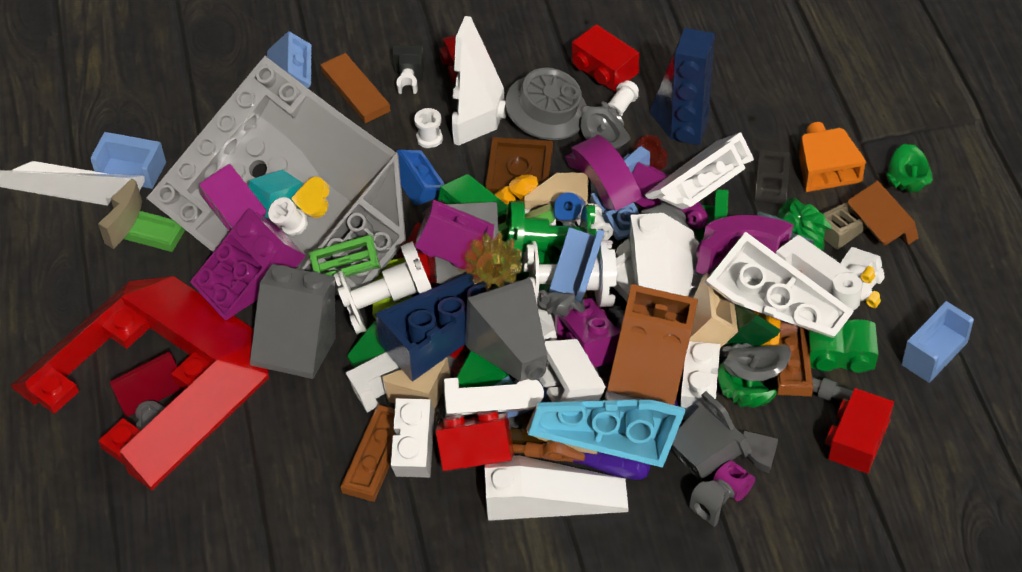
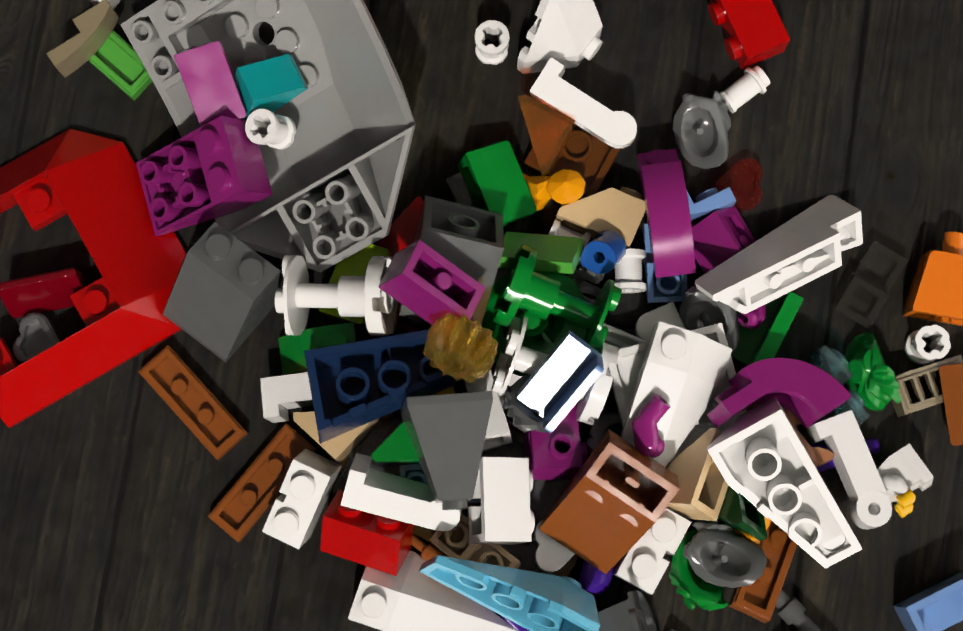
camera: 20 degrees right, 30 degrees up
yellow tile [291,177,330,219] -> none
bright green tile [309,235,381,277] -> none
blue slope [396,150,444,205] -> none
dark grey wheel [505,68,586,140] -> none
dark blue wedge [649,28,715,145] -> none
green brick [807,319,878,373] -> none
none -> dark orange tile [138,345,249,460]
none -> clear orange slope [518,94,576,176]
none -> white leg [529,58,637,149]
none -> magenta arm [632,394,671,458]
none -> white bush [904,325,951,365]

